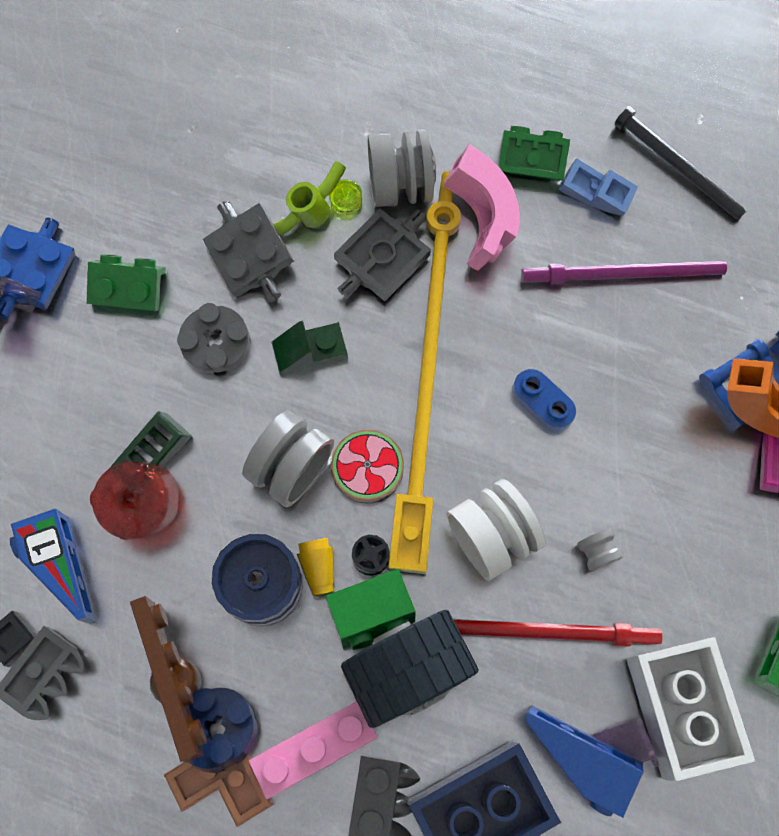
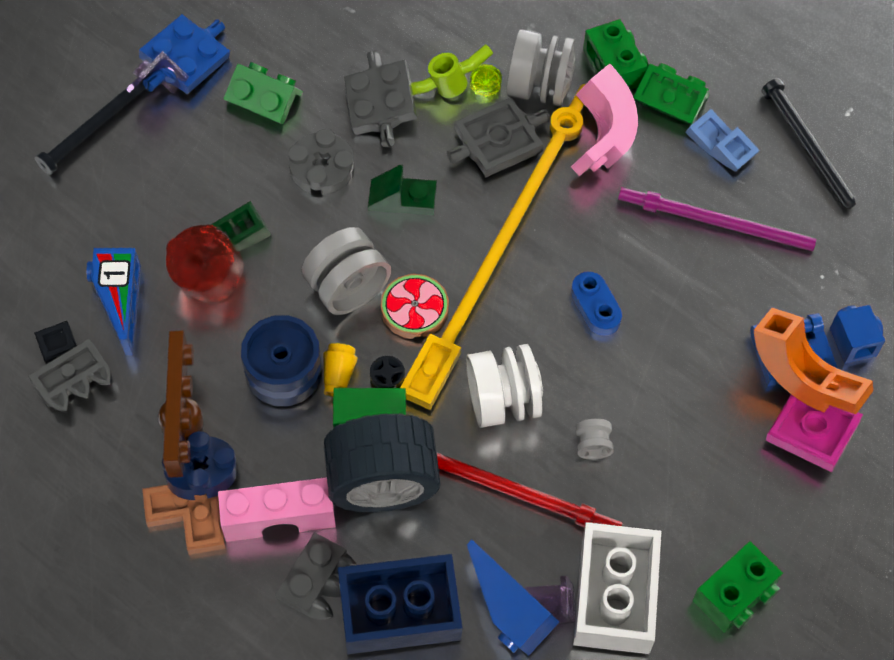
camera: 20 degrees right, 10 degrees down
none -> green brick [583,19,649,90]

